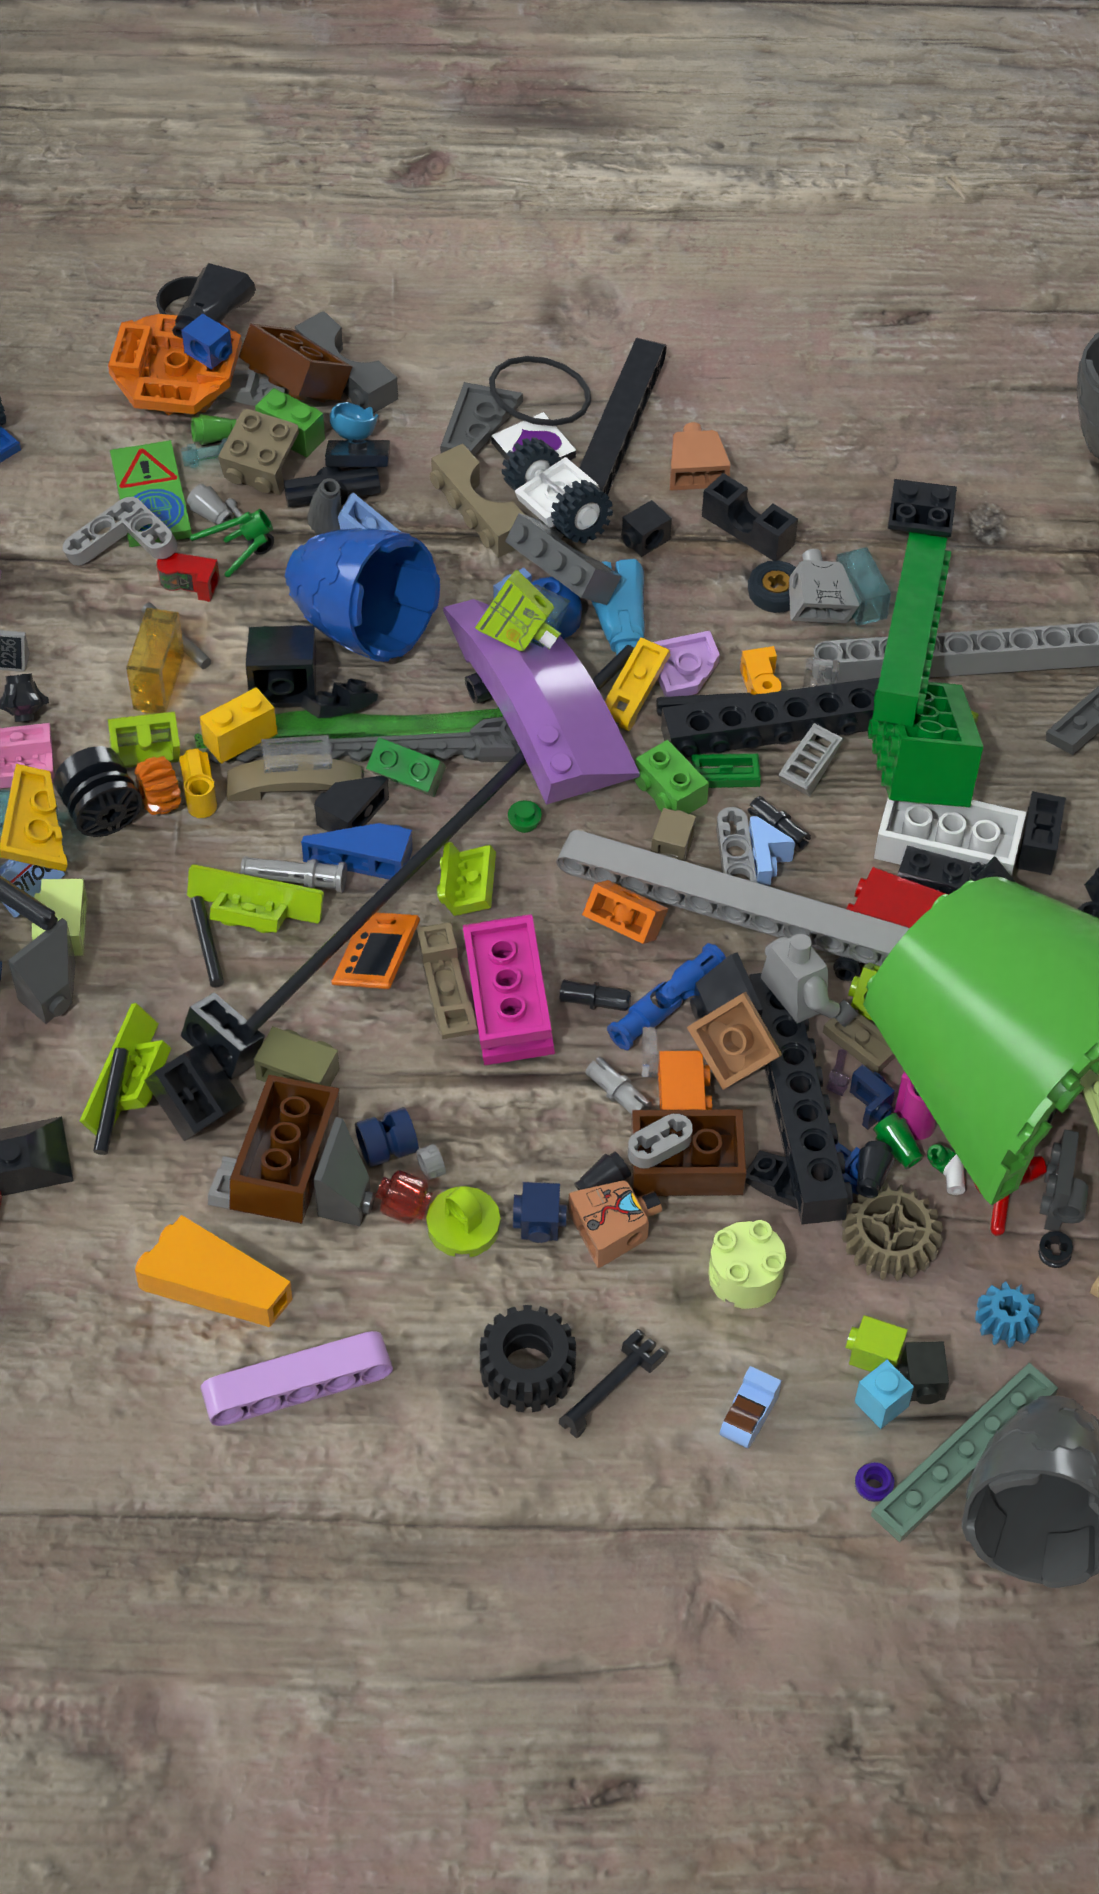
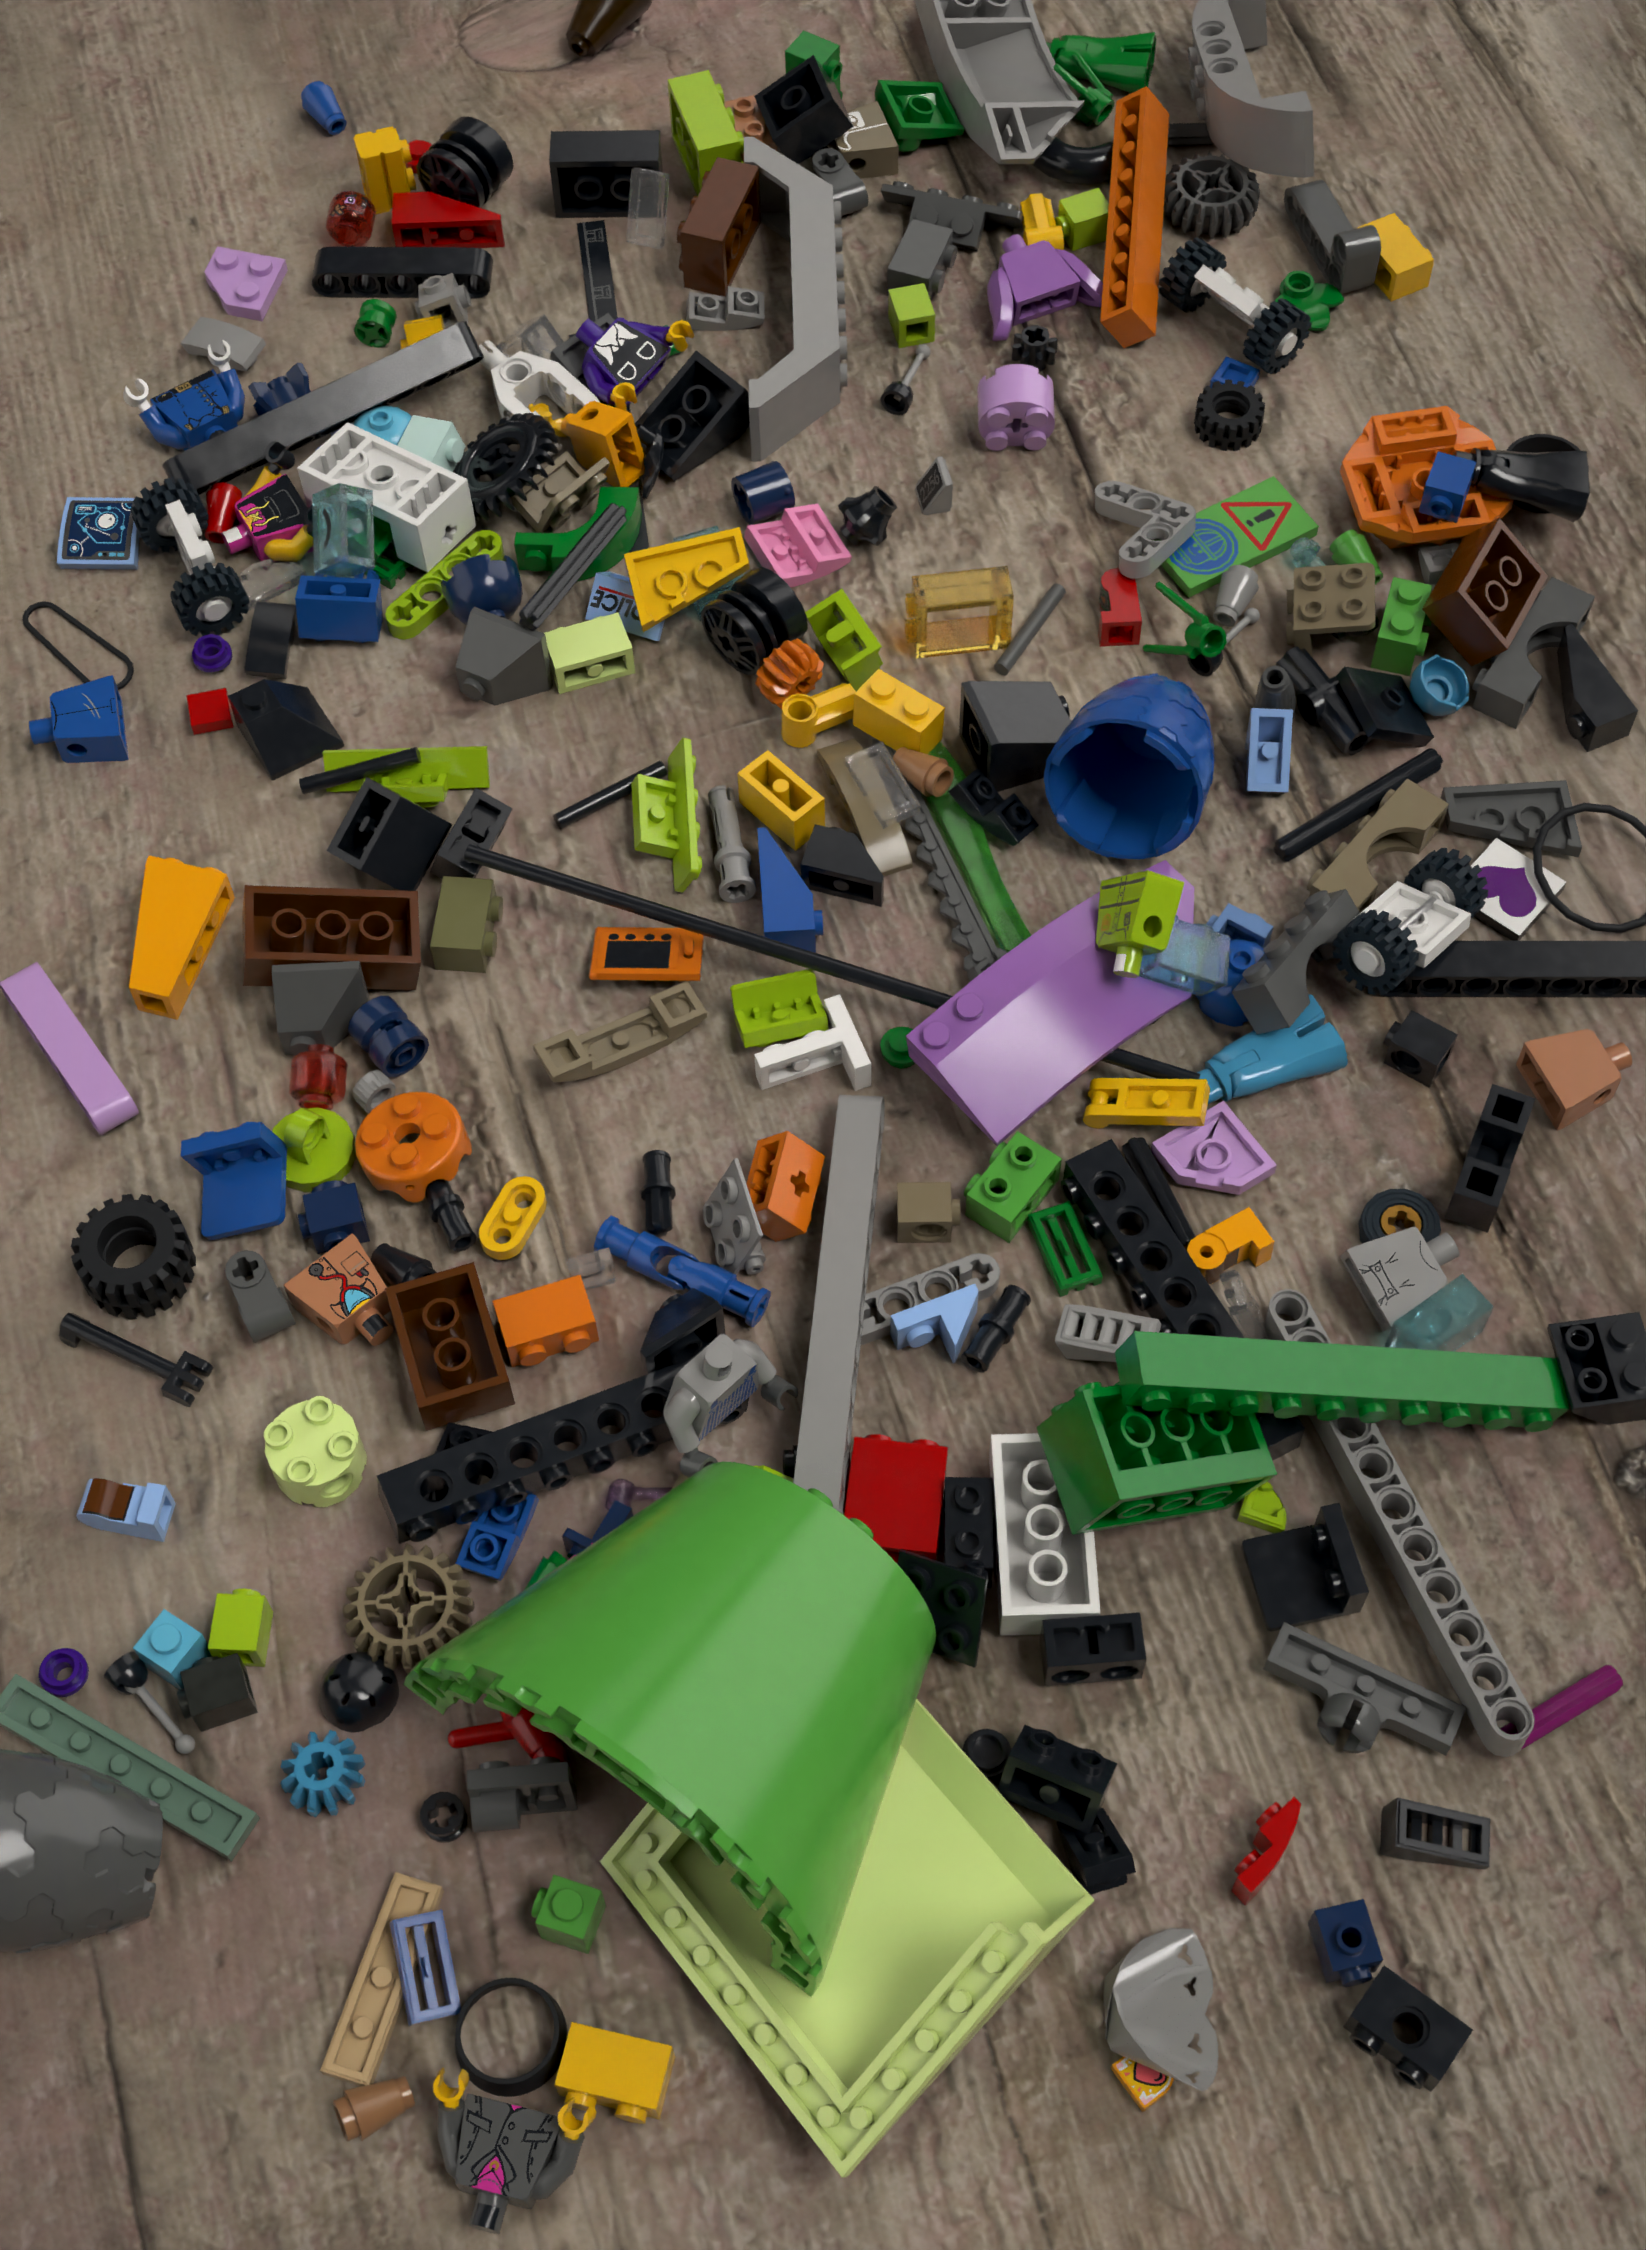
camera: 75 degrees right, 5 degrees up
green brick [366,737,447,797] -> none
dark pink hinge [463,914,555,1066] -> none
light grey pin [586,1057,652,1115] -> none
light grey beam [628,1114,692,1168] -> none
medium nougat slope [687,992,782,1090] -> none
black cone [856,1141,895,1198] -> none
none -> hinge [104,1651,195,1754]
none -> blue bracket [181,1122,287,1240]
none -> dark grey piece [225,1250,296,1343]
none -> black helmet [319,1652,399,1733]
none -> orange plate [355,1092,472,1203]
none -> black pin [425,1179,477,1252]
none -> yellow plate [479,1176,547,1260]
none -> light grey hinge [703,1158,766,1275]
none -> yellow brick [737,750,825,851]
none -> white bracket [754,994,871,1091]
none -> medium nougat cone [891,747,954,797]
none -> black tyre [1194,380,1265,451]
none -> black bracket [1241,1503,1369,1632]
none -> black axle [1274,748,1443,862]
none -> black slope [1557,624,1638,752]

